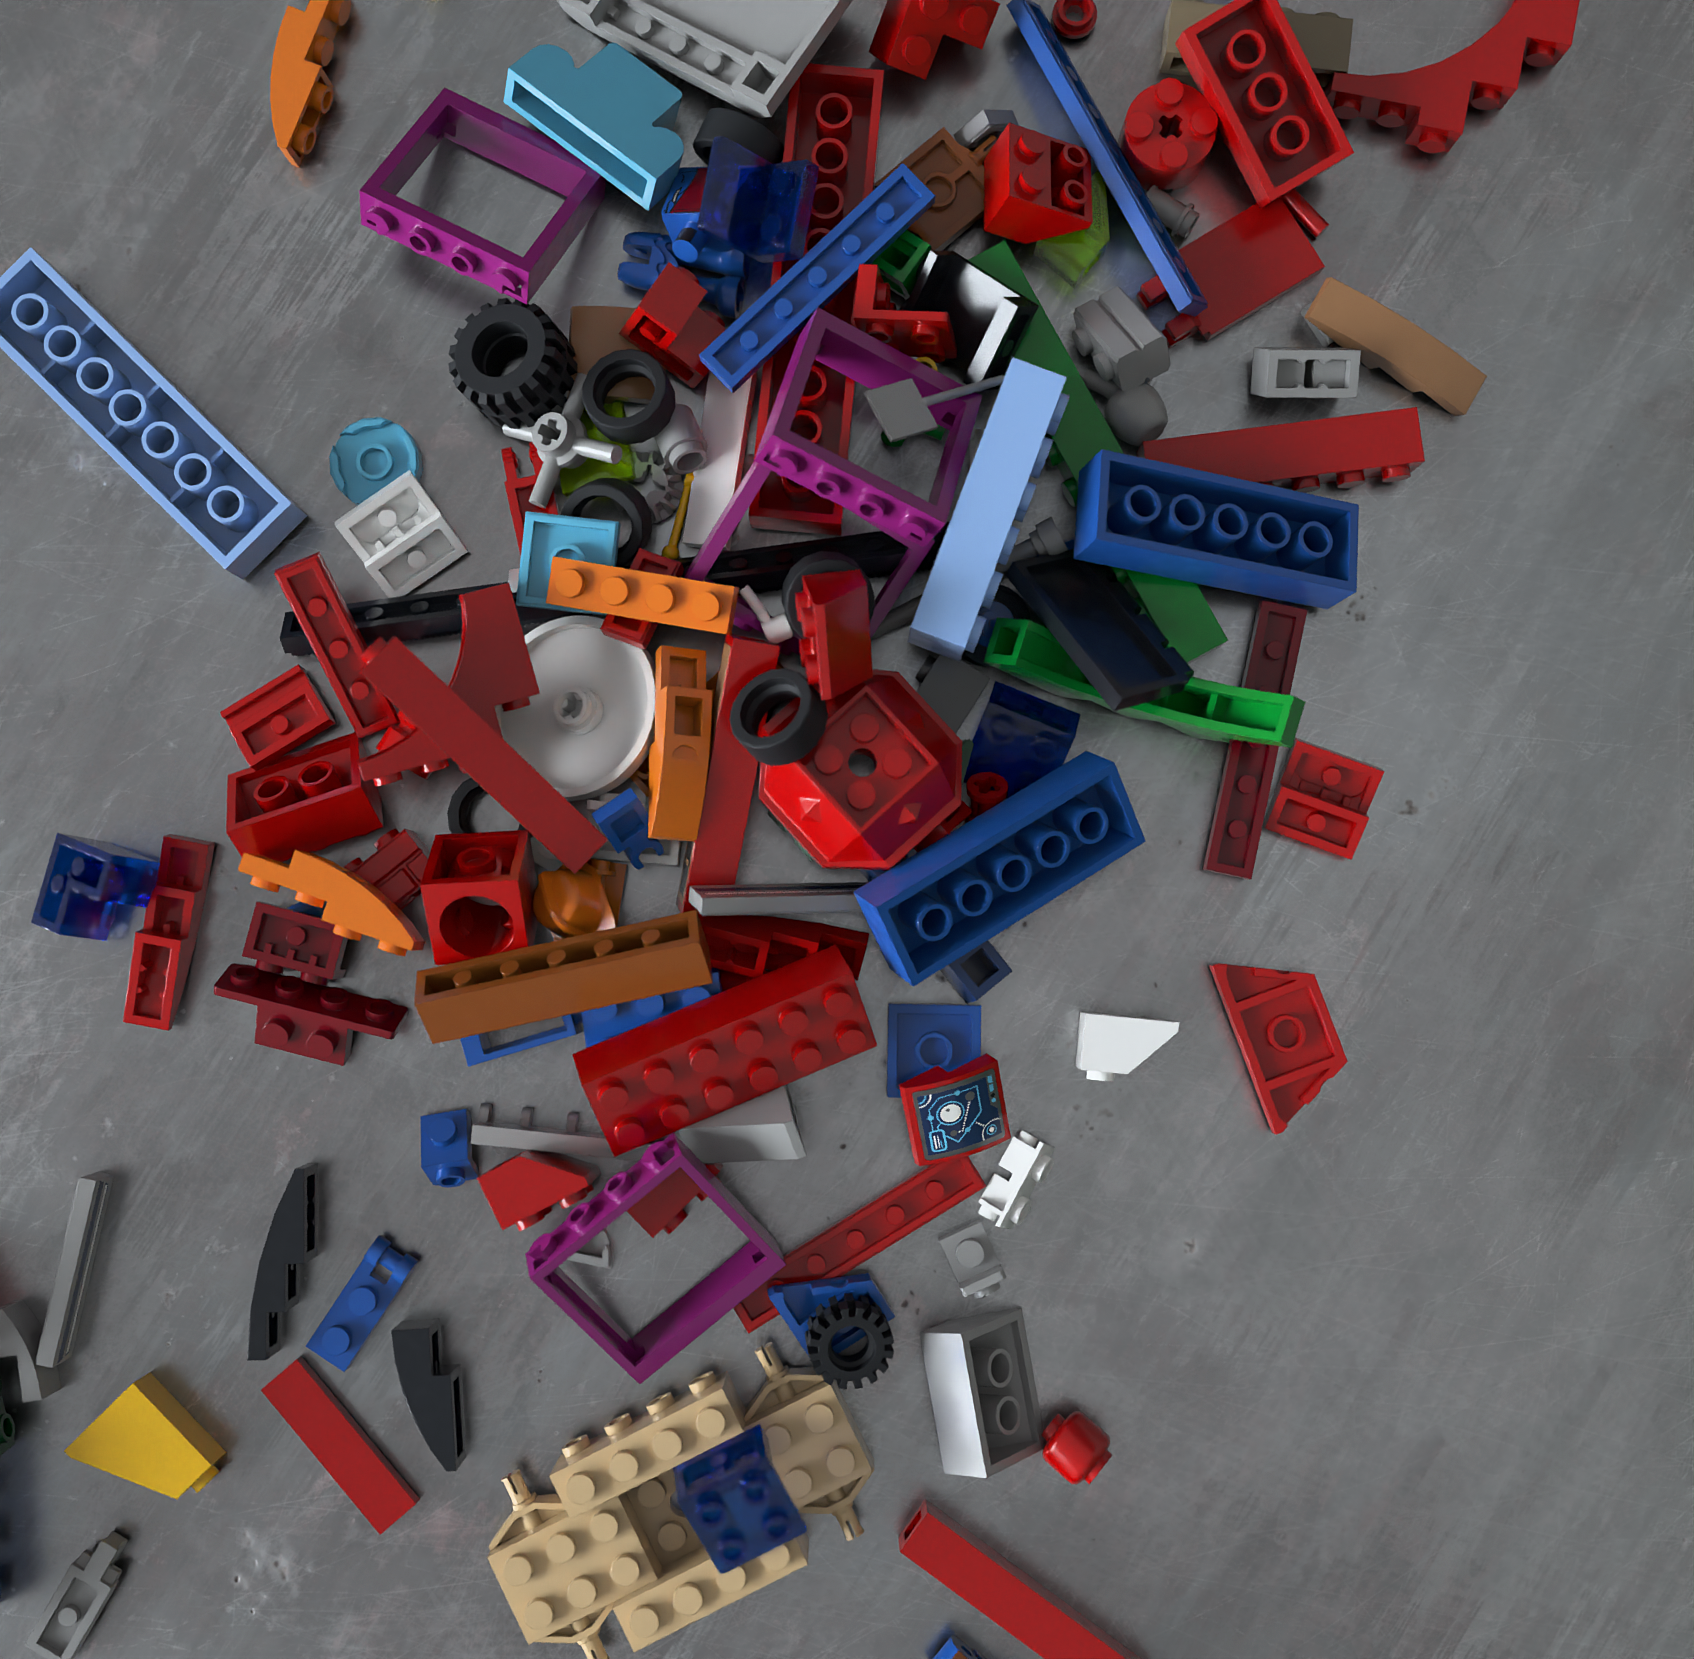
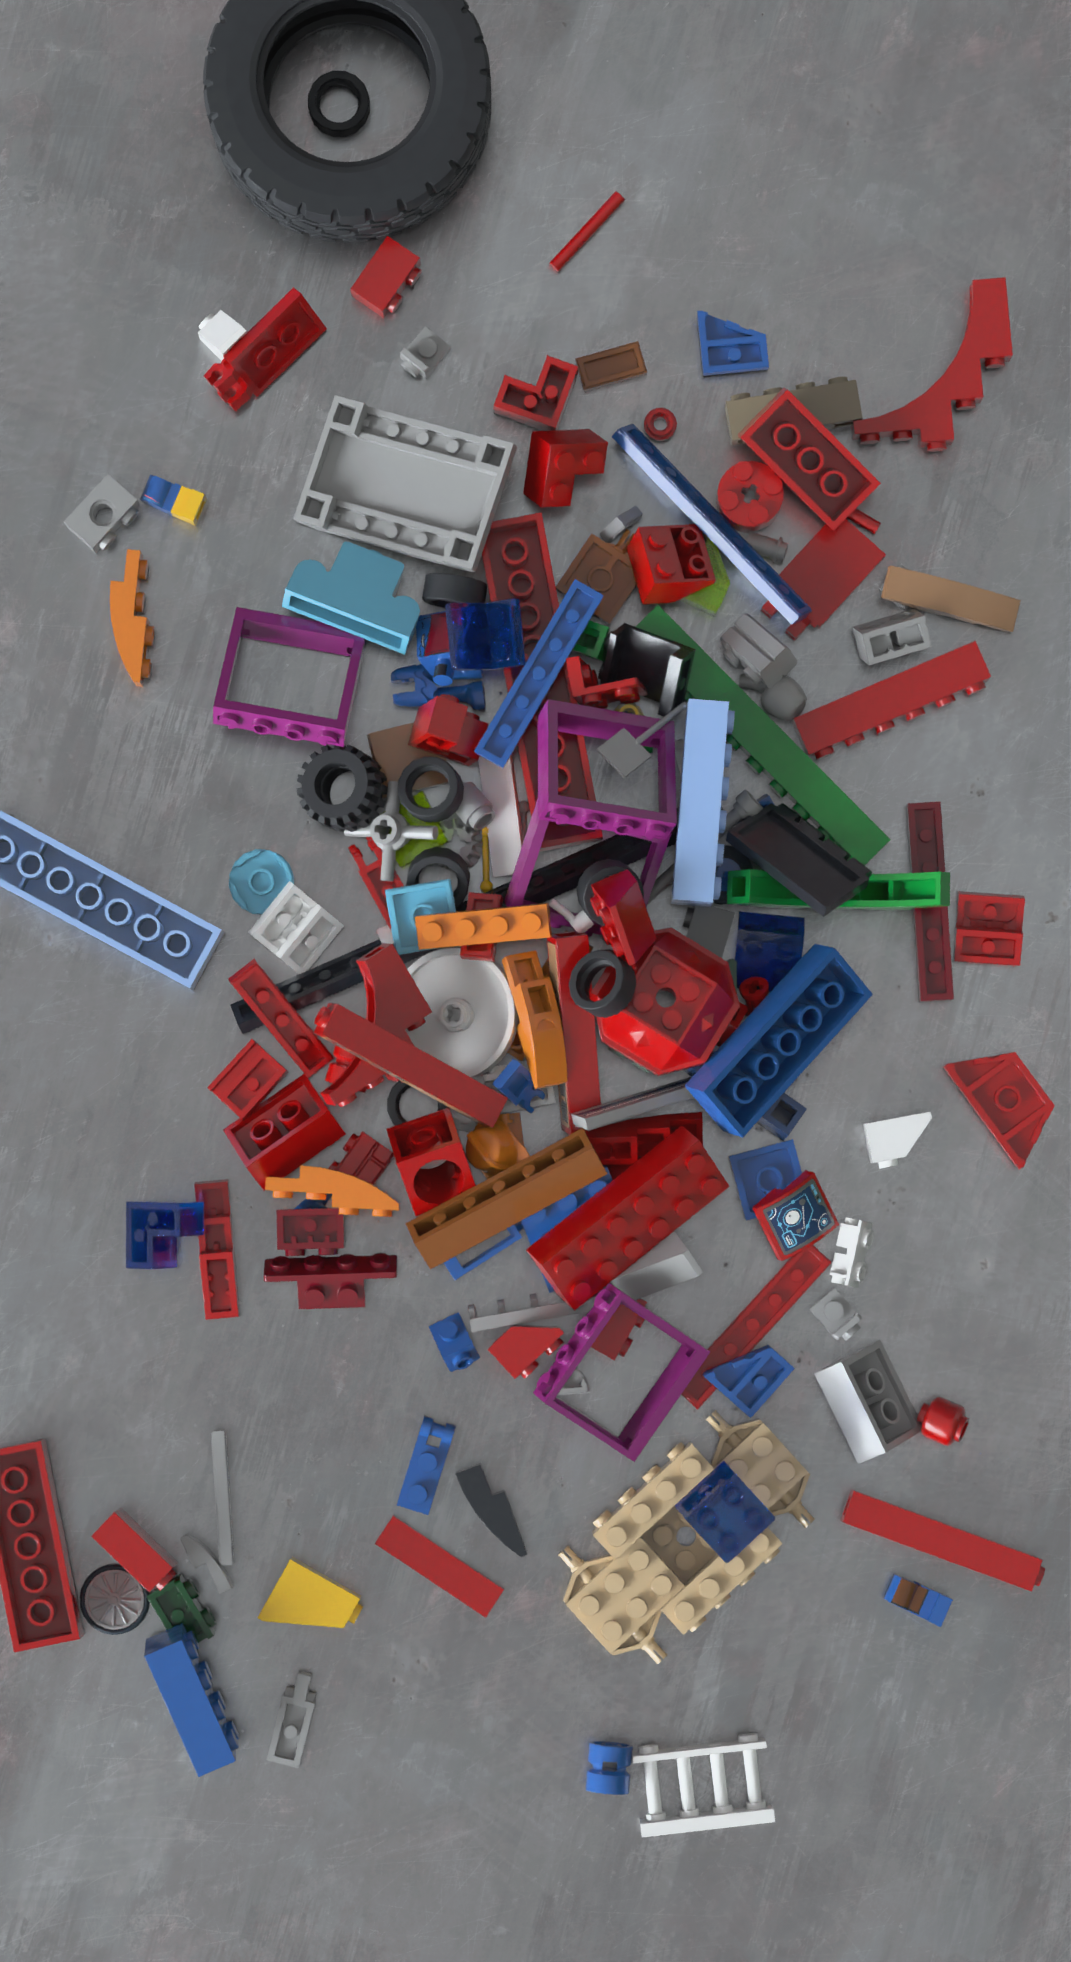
camera: 15 degrees left, 0 degrees up
black slope [247,1163,318,1361] -> none
black tyre [805,1293,894,1390] -> none
blue brick [1073,449,1359,609] -> none

